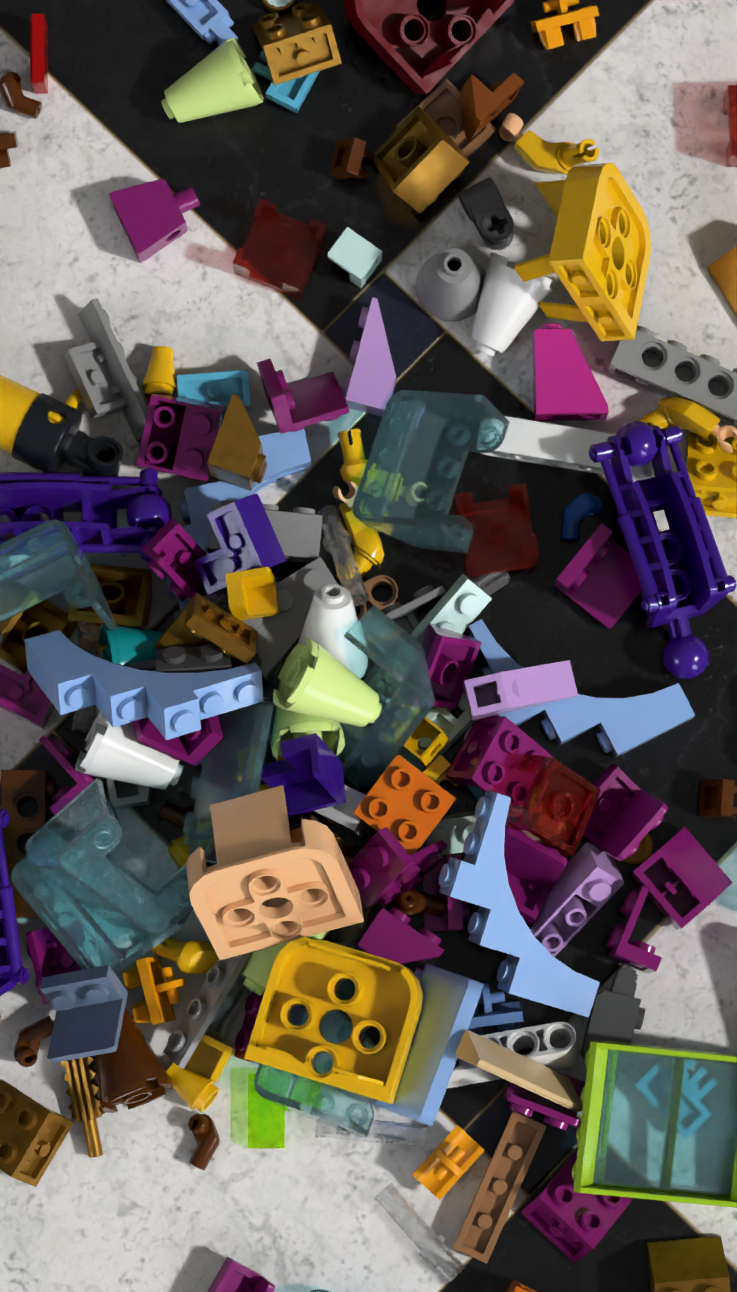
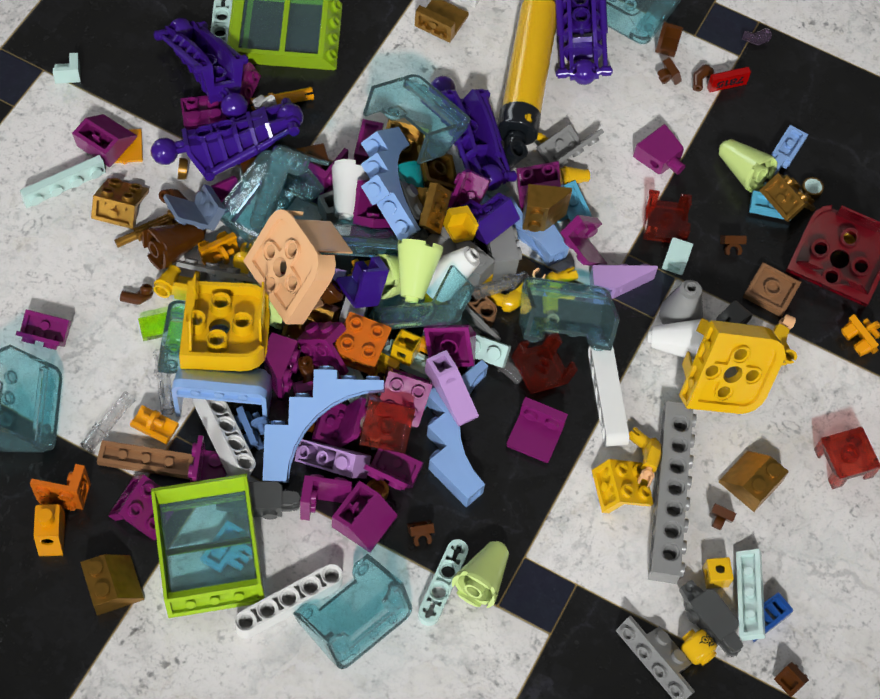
camera: 70 degrees right, 20 degrees down
pearl gold slope [372,107,470,214] -> none
tan slope [455,1030,583,1113] -> none
dark orange slope [461,73,524,140] -> none
dark pink slope [532,323,609,421] -> none
blue arm [561,493,602,541] -> none
dark purple piece [588,421,737,680] -> none

